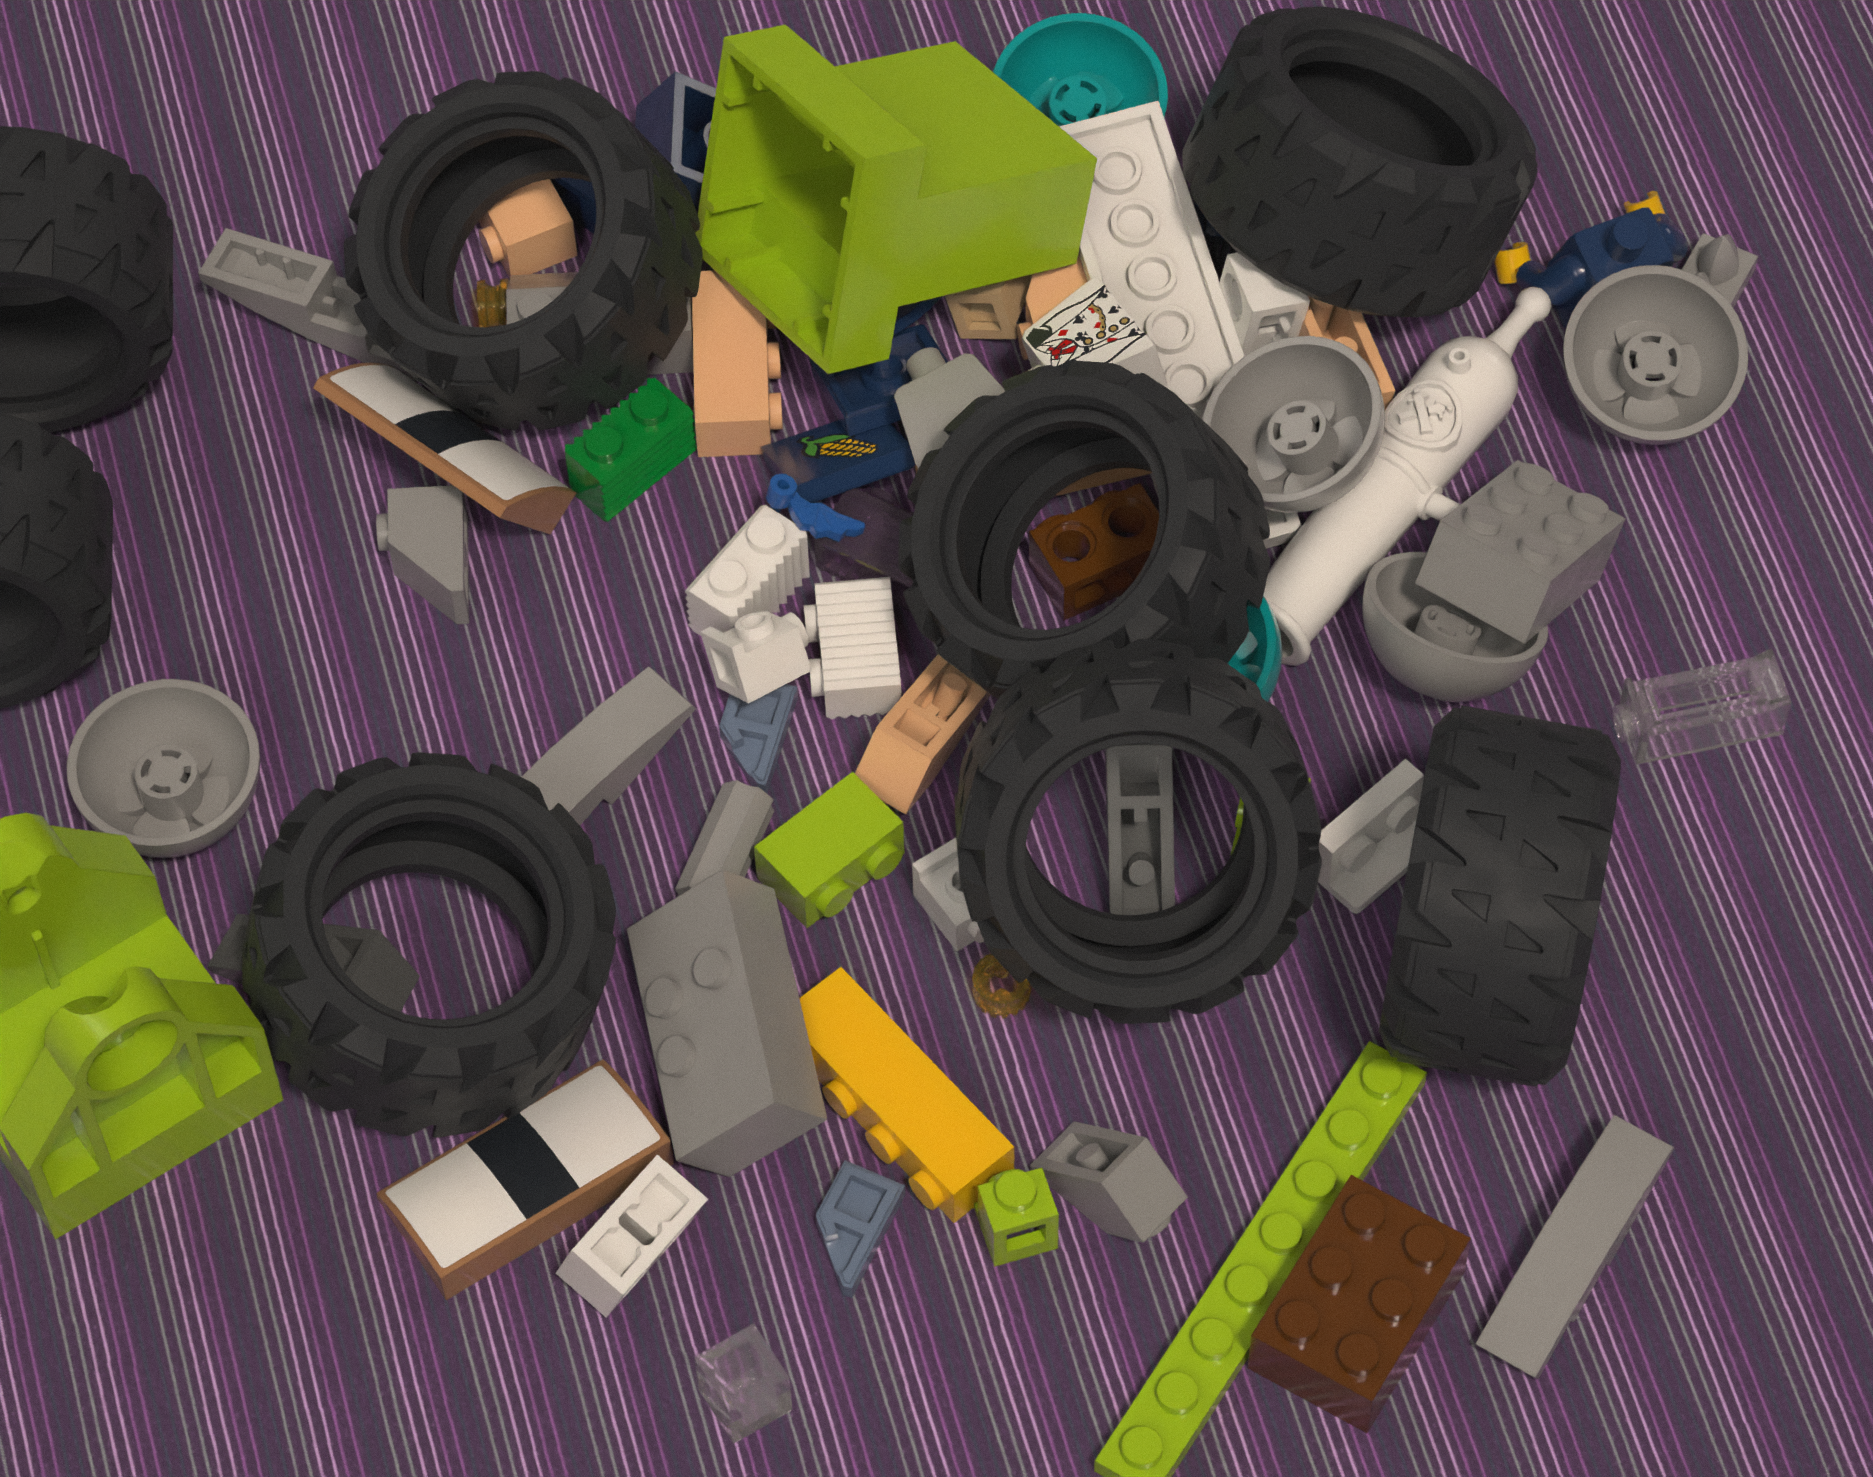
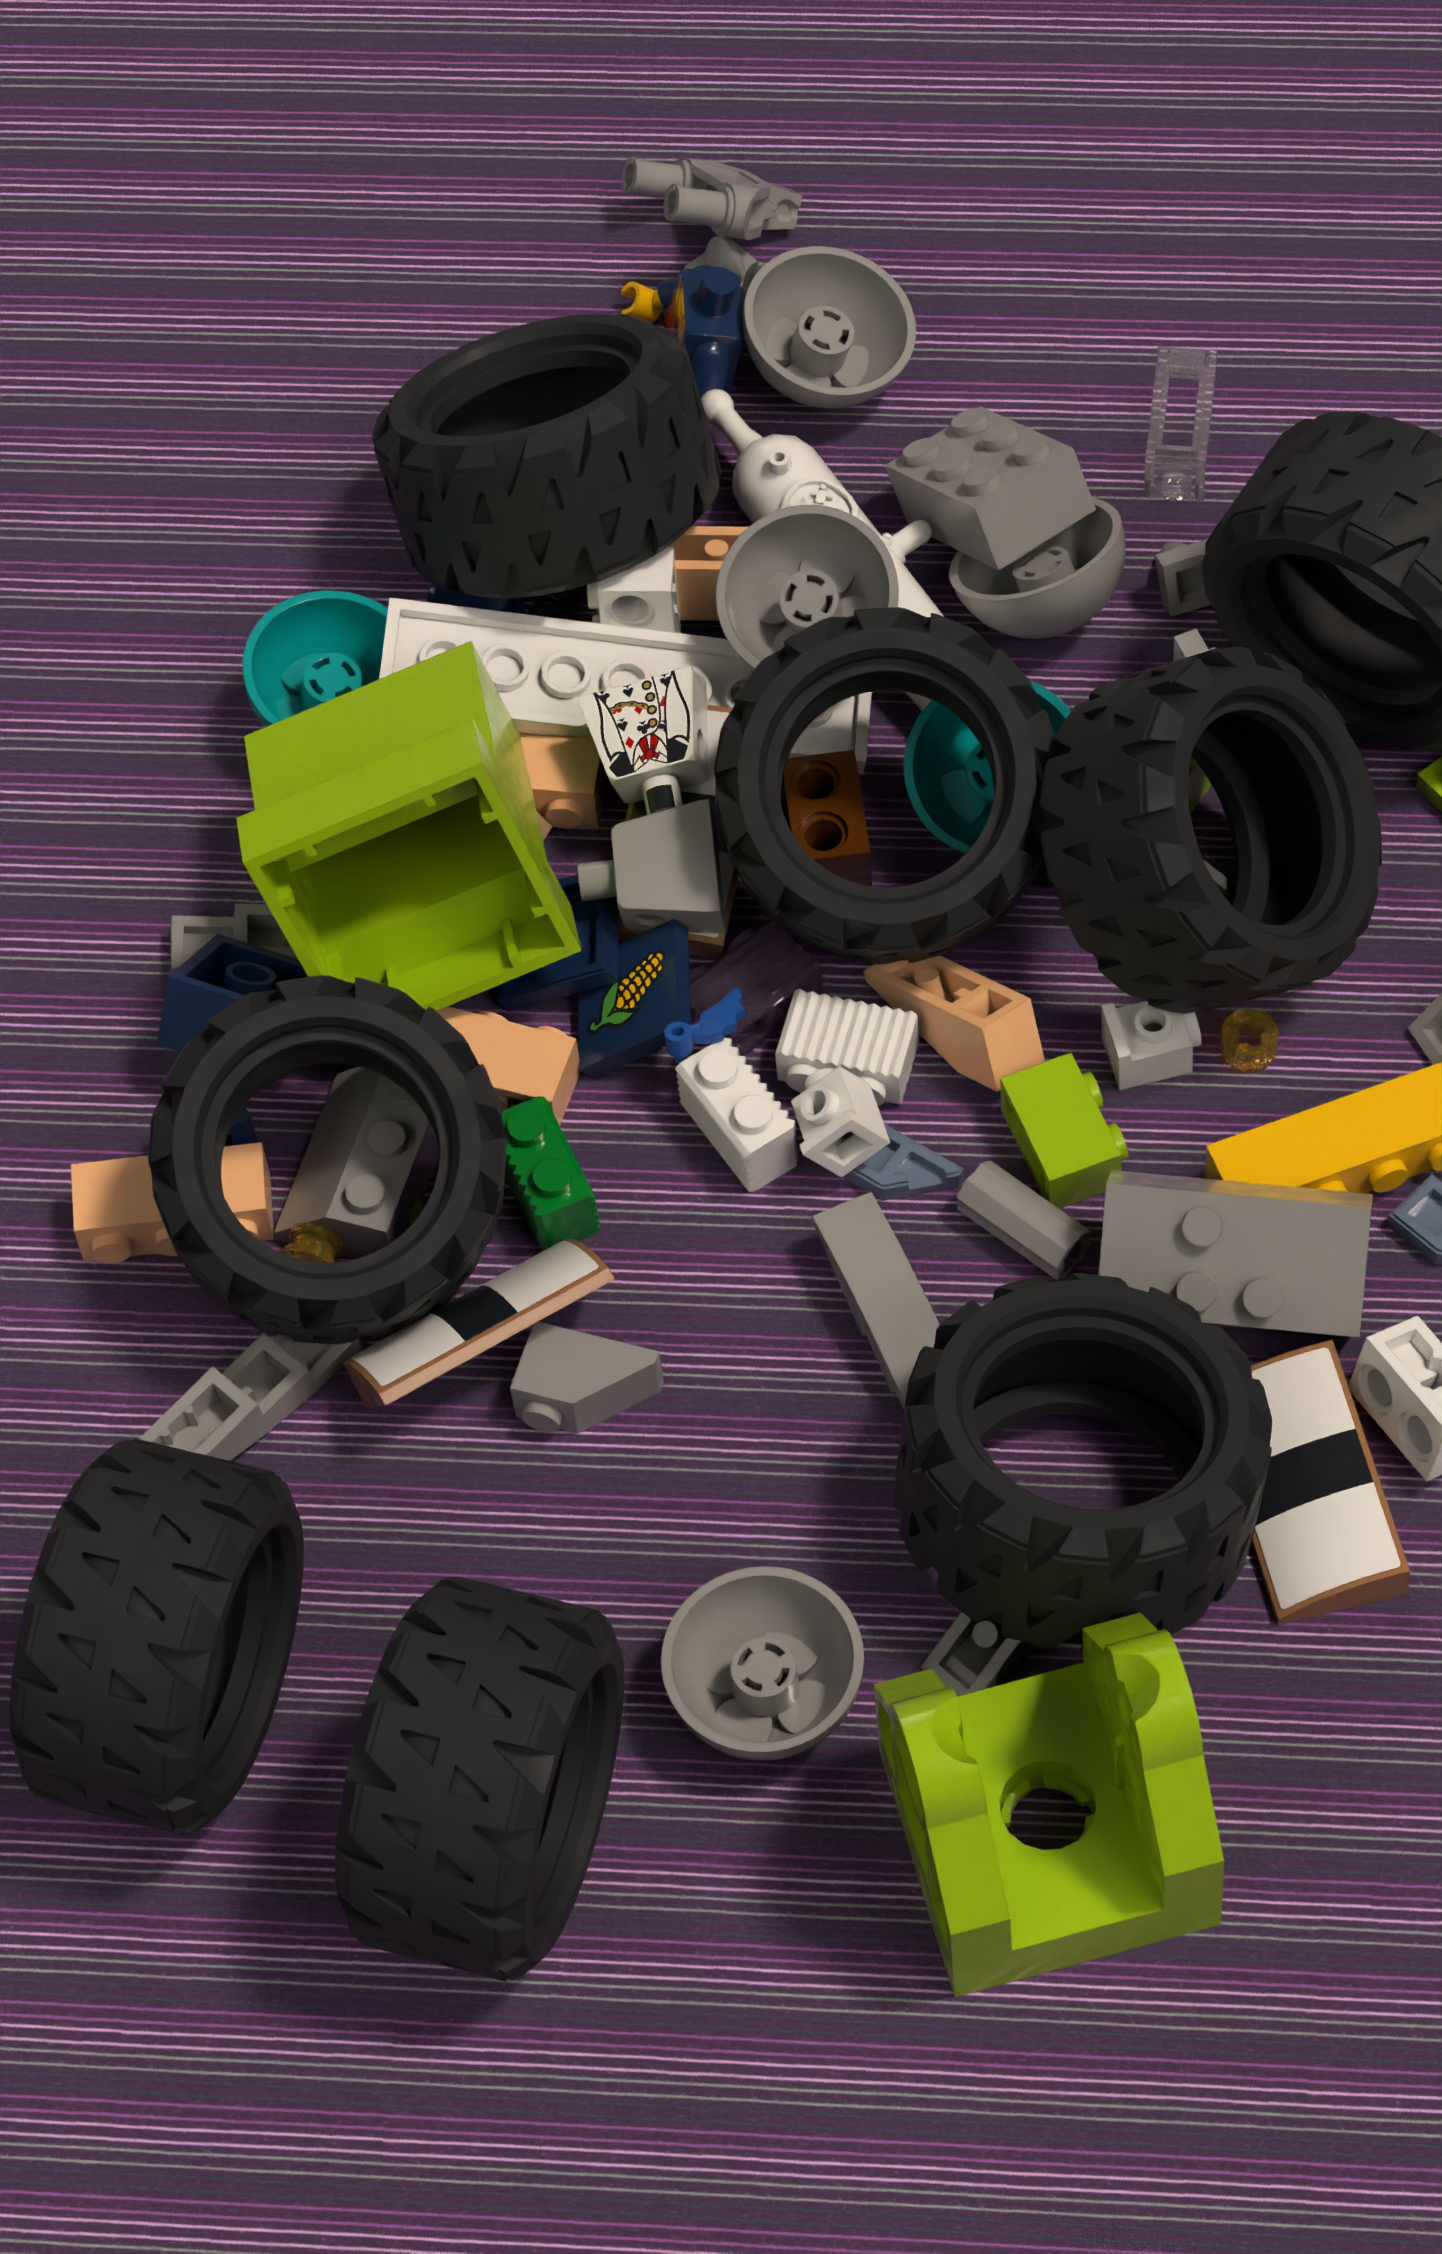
camera: 65 degrees left, 0 degrees up
none -> light grey connector [621,157,802,240]

